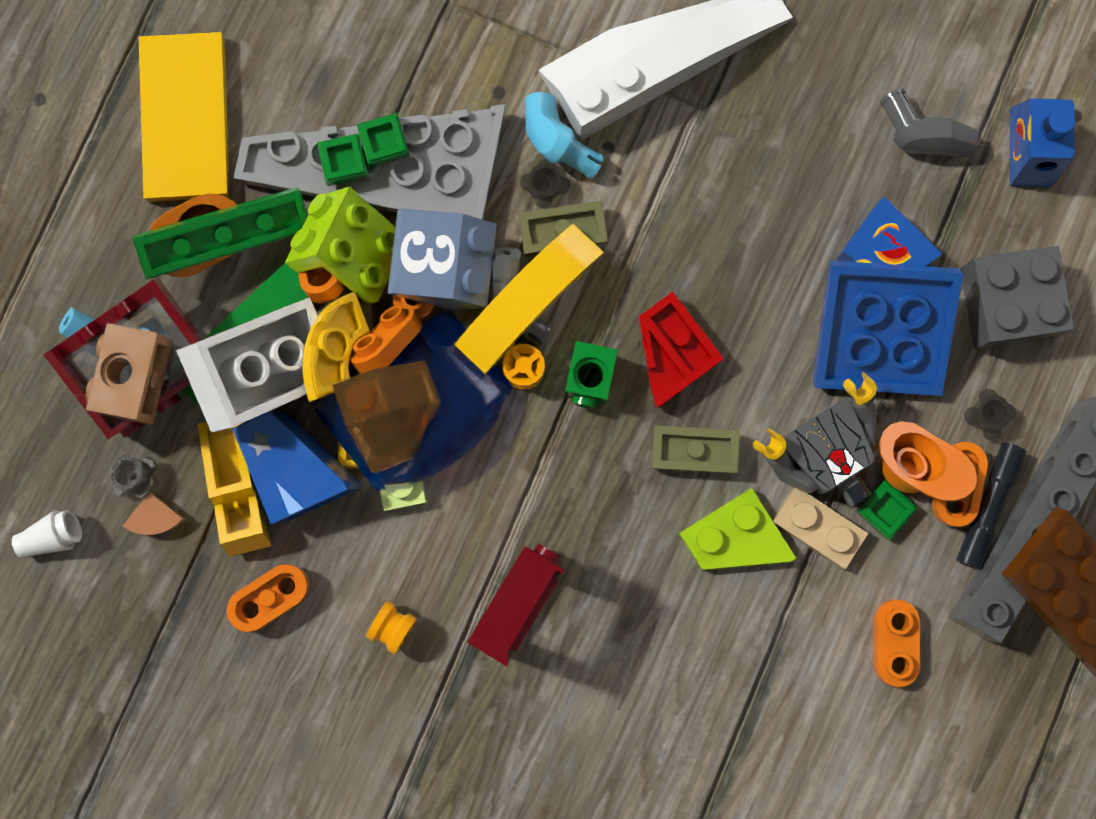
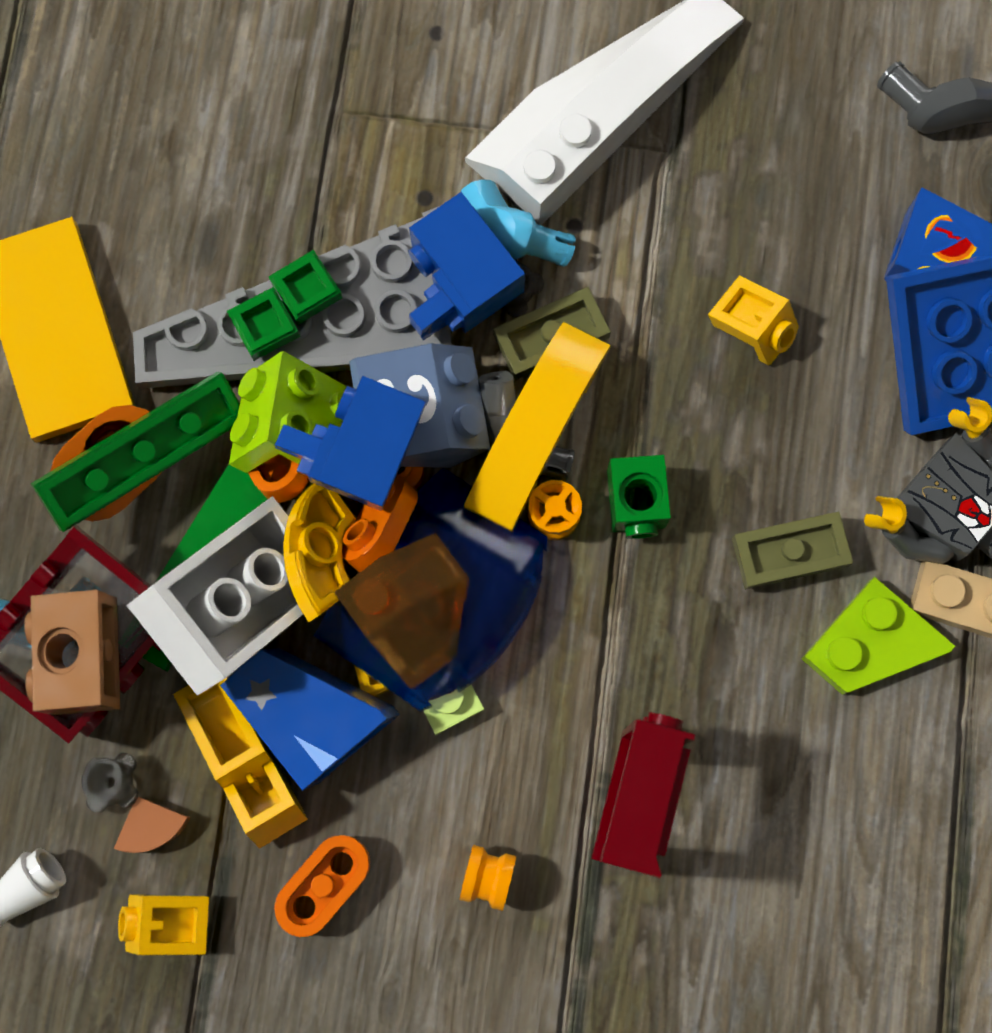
camera: 15 degrees left, 5 degrees down
red wing [638,291,724,409] -> none
none -> yellow bracket [118,894,209,955]
none -> blue hinge [274,375,426,511]
none -> blue hinge [408,192,525,340]
none -> yellow bracket [708,275,799,366]

